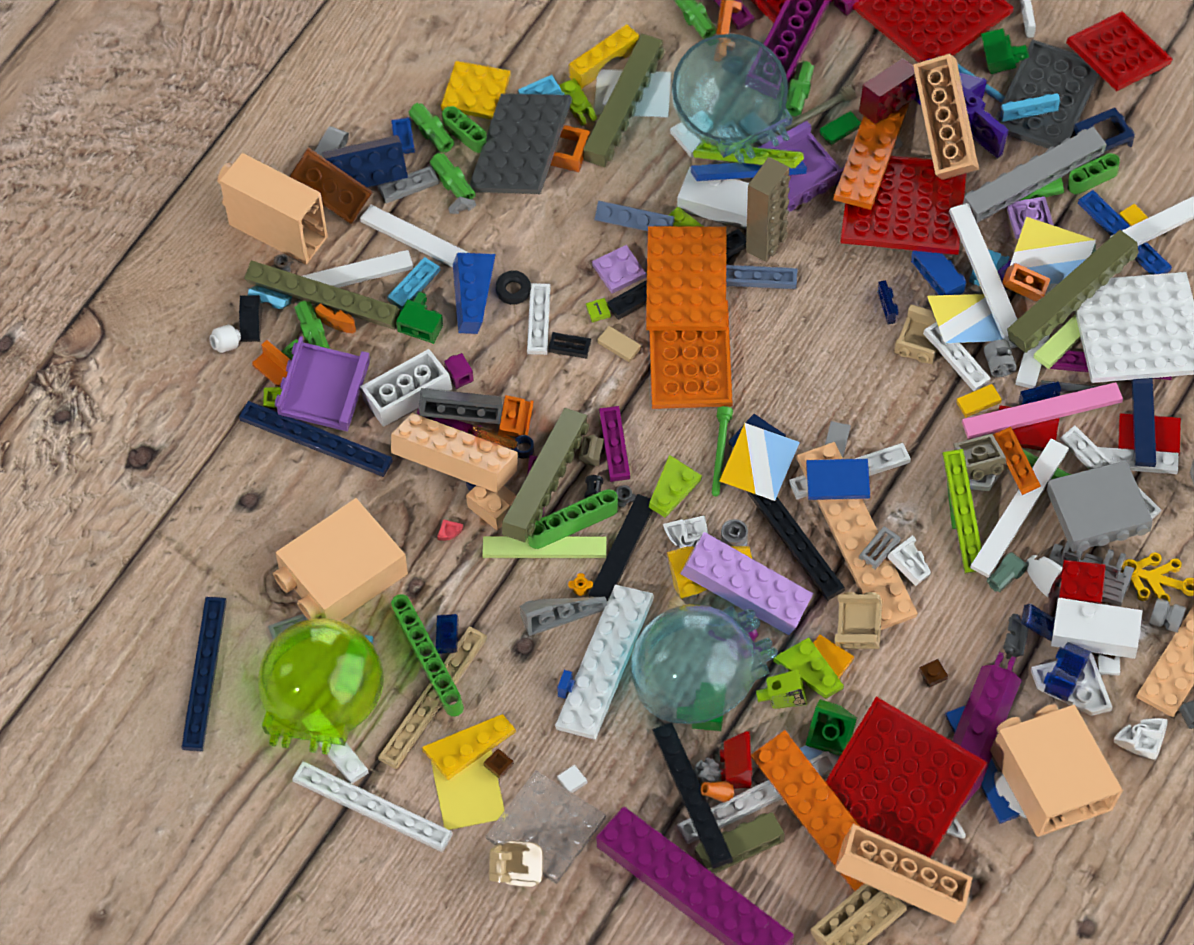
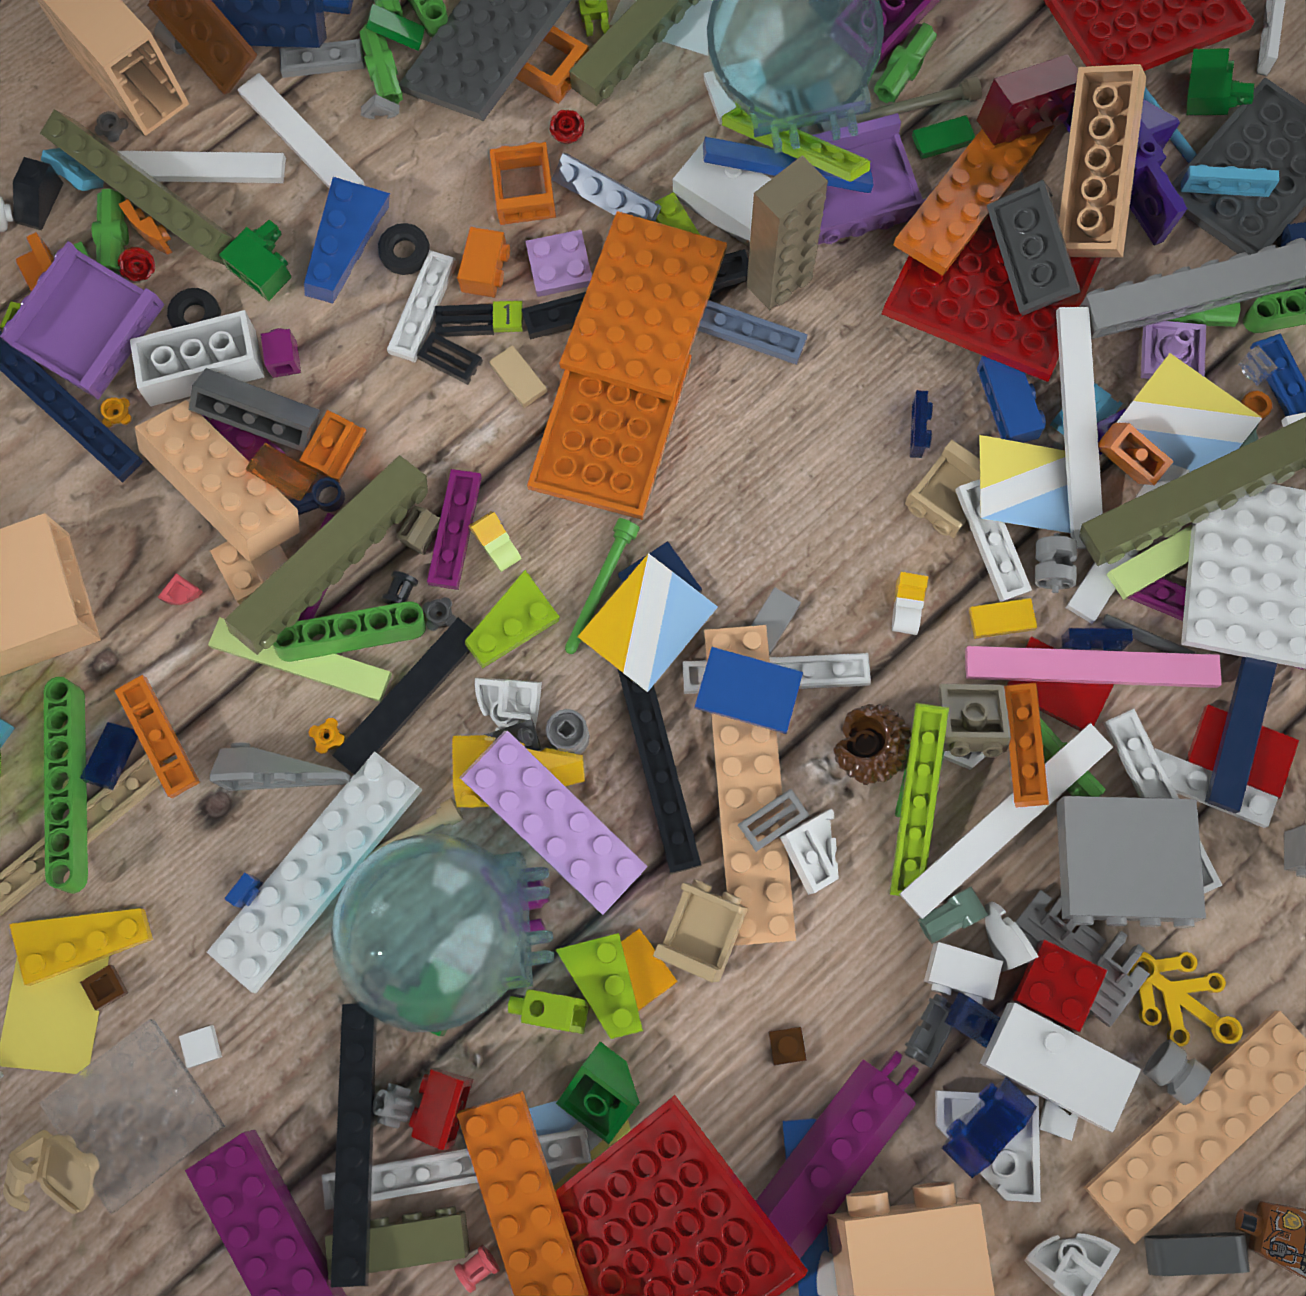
camera: 20 degrees right, 15 degrees up
medium azure plate [387,257,440,310] -> none
orange cone [701,781,734,802] -> none
none -> light orange plate [101,397,132,428]
none -> orange hinge [114,675,200,799]
none -> red plate [118,247,155,281]
none -> black tyre [167,288,221,328]
none -> green tile [366,4,425,51]
none -> black tile [435,304,494,337]
none -> coral bush [454,1245,500,1293]
none -> orange brick [457,227,510,298]
none -> leg [468,511,522,572]
none -> orange window [490,142,556,225]
none -> red plate [550,110,584,144]
none -> reddish brown hair [833,704,911,785]
none -> leg [892,572,928,635]
none -> white brick [924,942,1003,1005]
none -> dark grey plate [987,180,1080,316]
none -> clear plate [1238,345,1278,386]
none -> orange tile [1240,391,1272,421]

